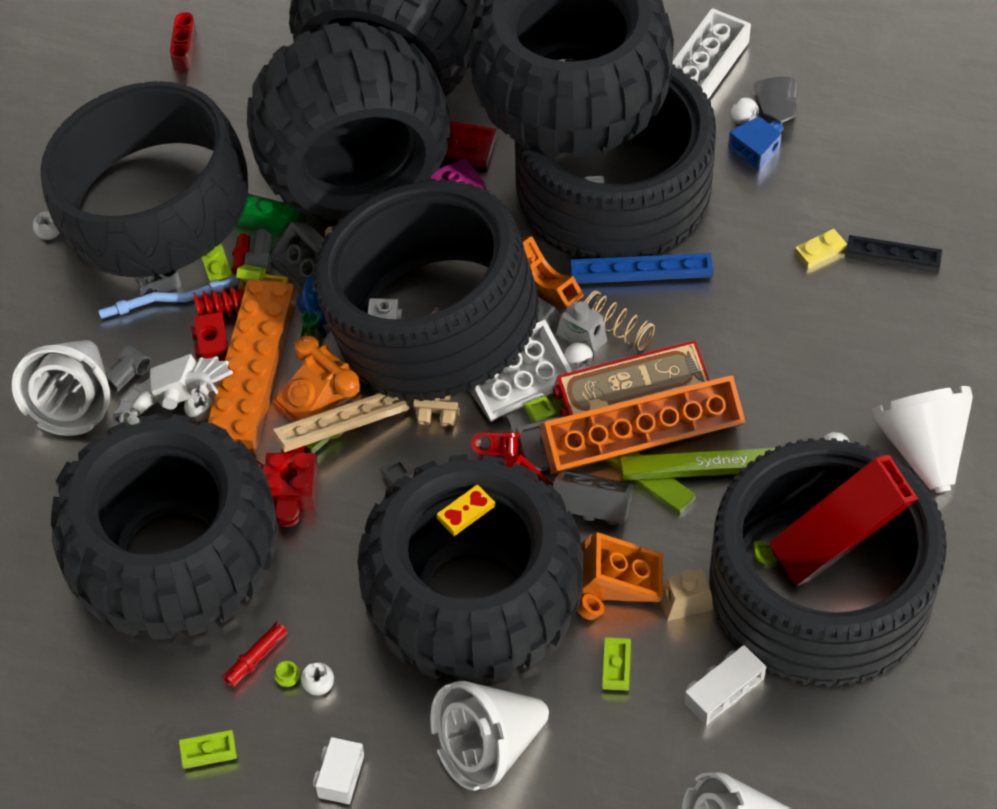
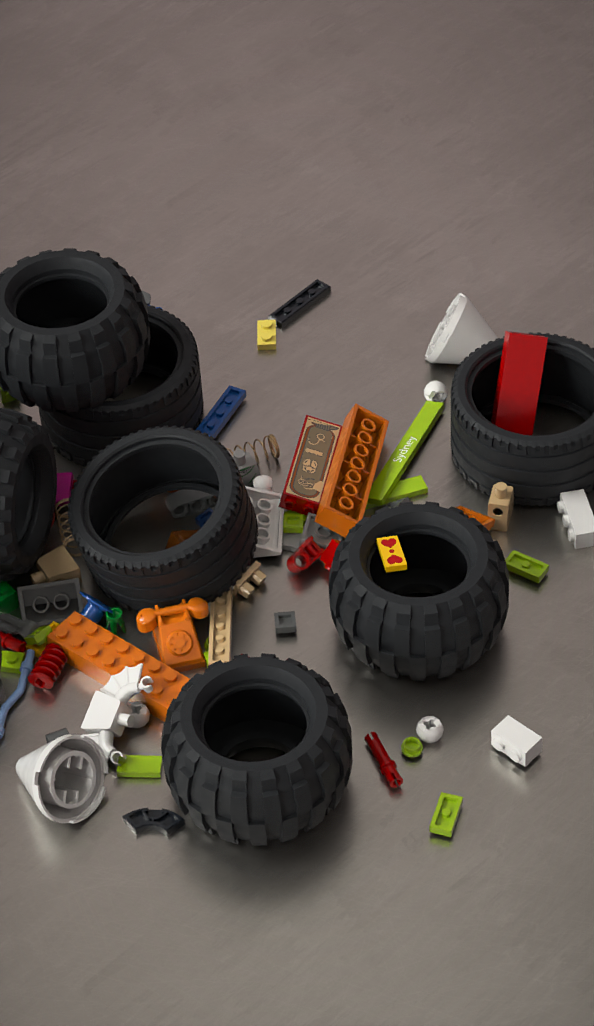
camera: 60 degrees left, 10 degrees down
red brick [191,312,229,361] -> none
white cone [430,681,549,791] -> none

